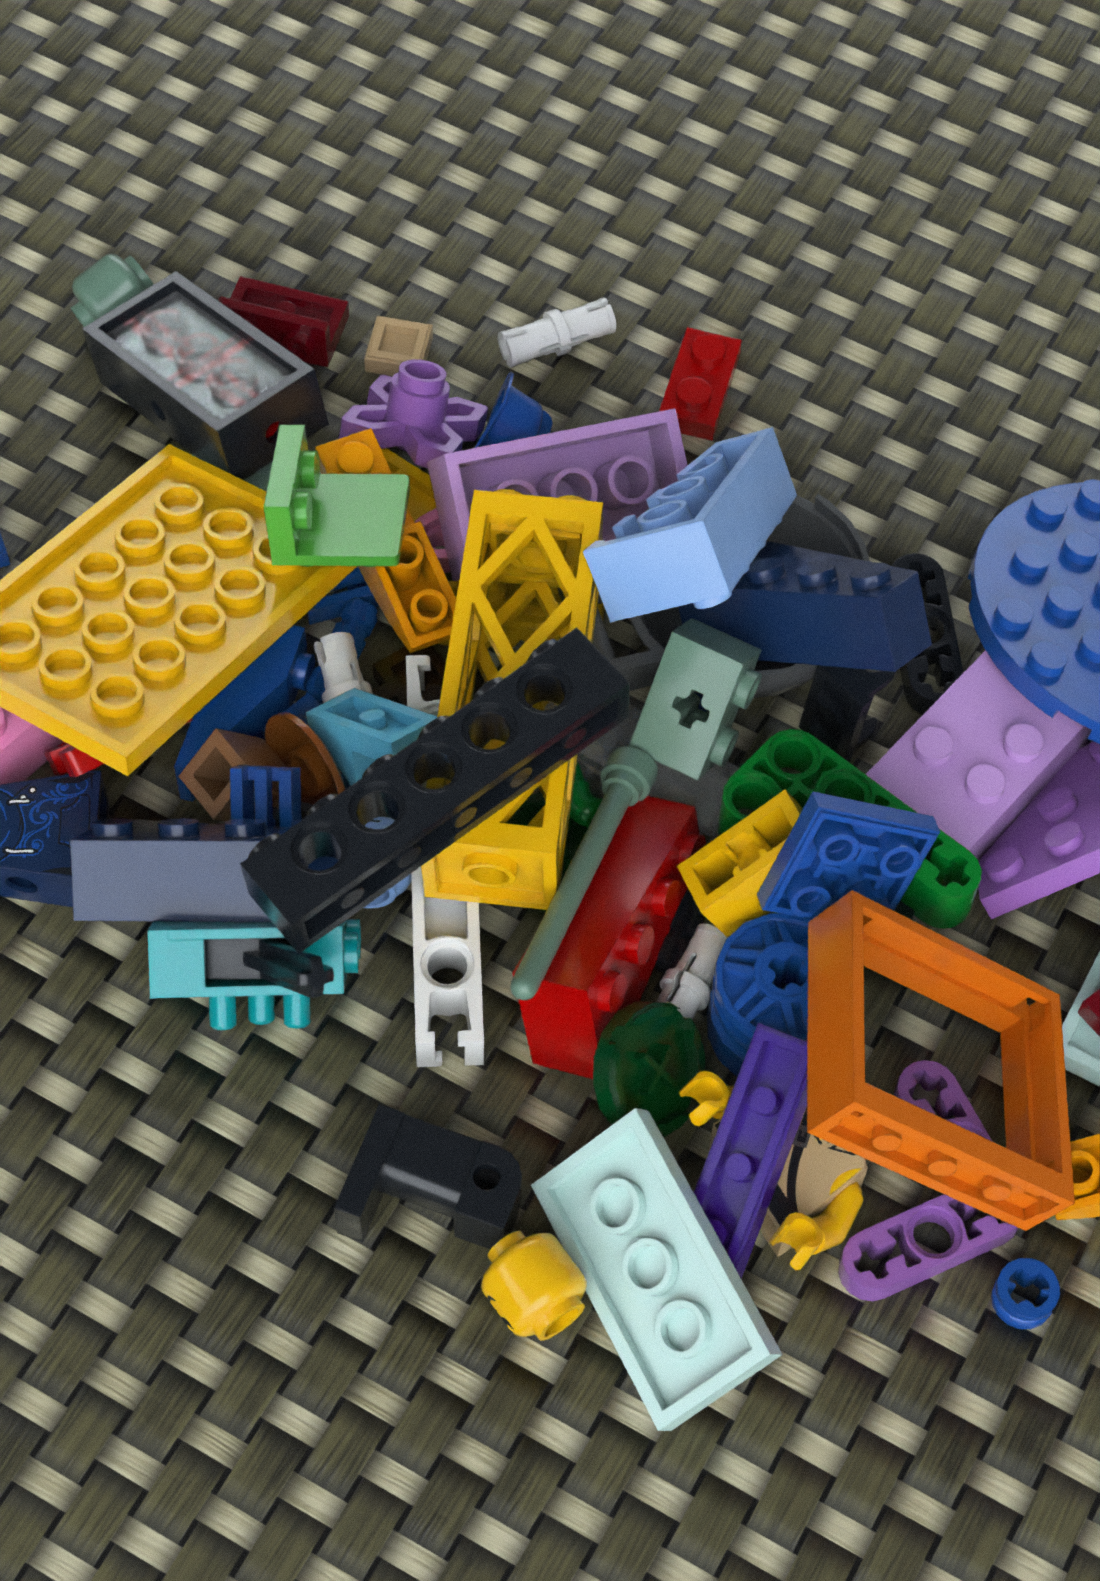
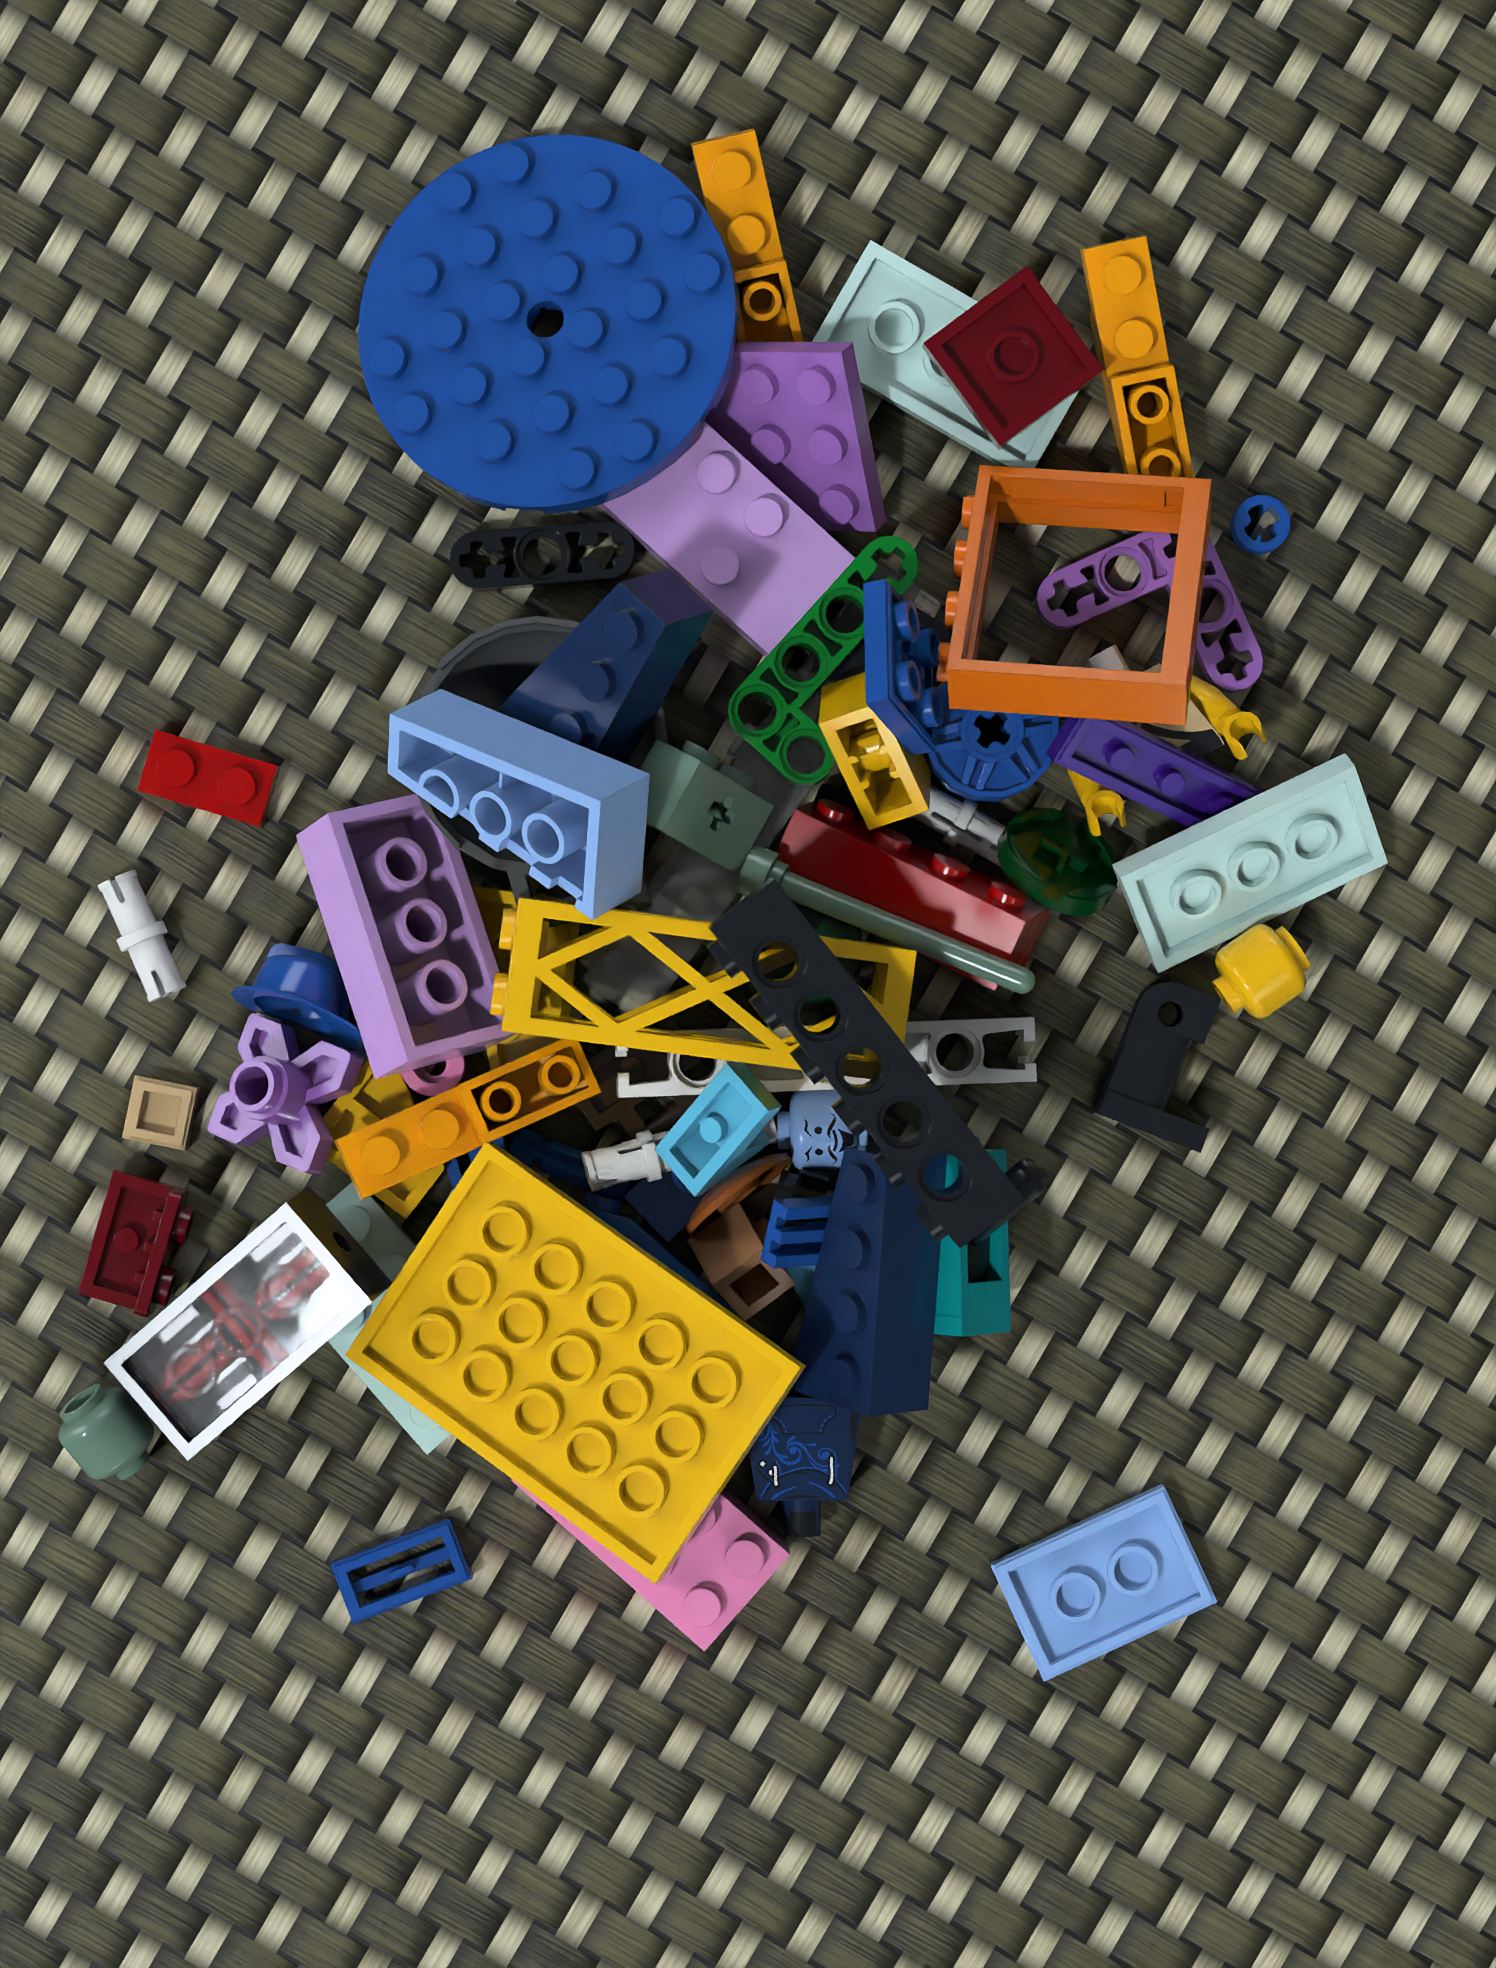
camera: 90 degrees left, 30 degrees up
bright green bracket [264,425,410,567] -> none

